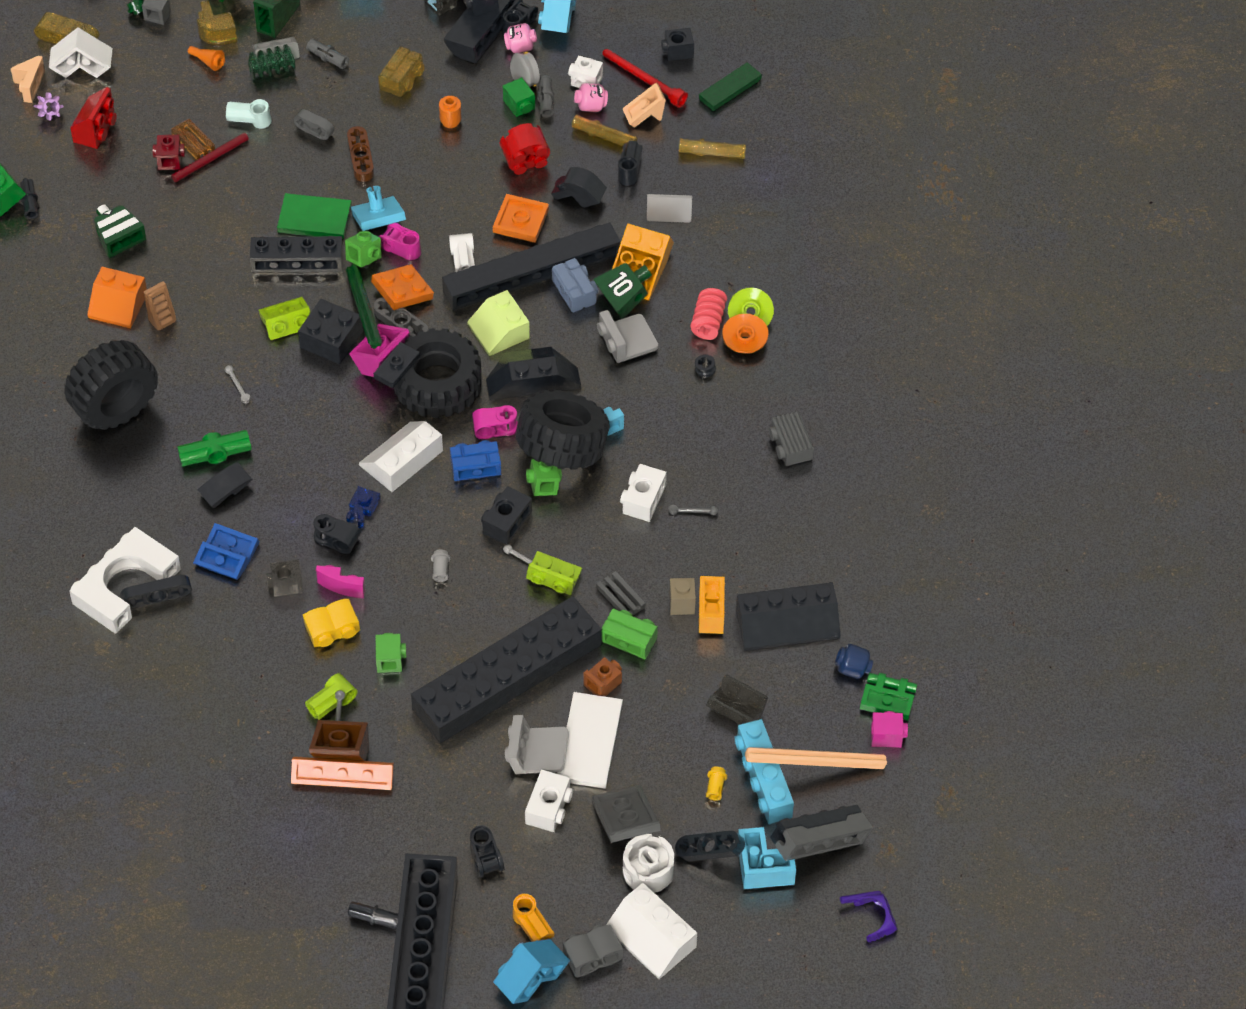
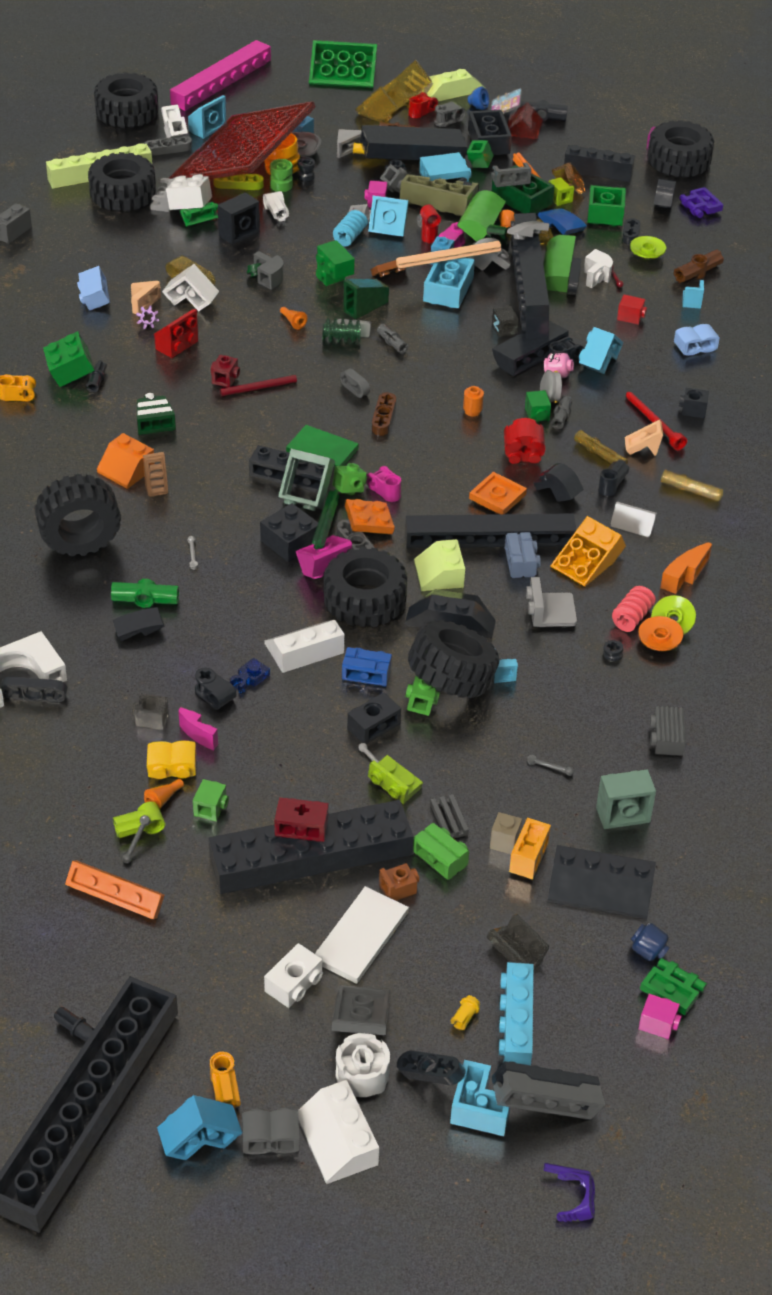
camera: 20 degrees right, 10 degrees down
clear orange tile [171,119,215,160] -> none
blue slope [193,523,260,580] -> none
clear yellow brick [197,0,237,45] -> none
light aqua piece [226,99,272,129] -> none
lime bracket [259,297,310,340] -> none
reddish brown slope [309,720,369,761] -> none
medium azure tile [351,186,406,231] -> none
black plate [373,342,420,388] -> none
clear yellow brick [378,46,424,97] -> none
light grey pin [431,549,450,582] -> none
white piece [449,233,475,272] -> none
black piece [470,825,505,878] -> none
dark pink piece [472,405,518,439] -> none
light grey bracket [505,715,569,774] -> none
white brick [568,56,603,88] -> none
bright pink head [574,83,608,112] -> none
dark green torso [593,263,652,319] -> none
white brick [620,464,667,522] -> none
dark green tile [699,62,762,111] -> none
light nougat axle [745,747,887,769] -> none
none -> orange cone [144,779,184,809]
none -> dark red brick [274,797,329,842]
none -> sand green window [278,449,335,511]
none -> sand green brick [596,769,656,829]
none -> orange slope [660,542,712,594]

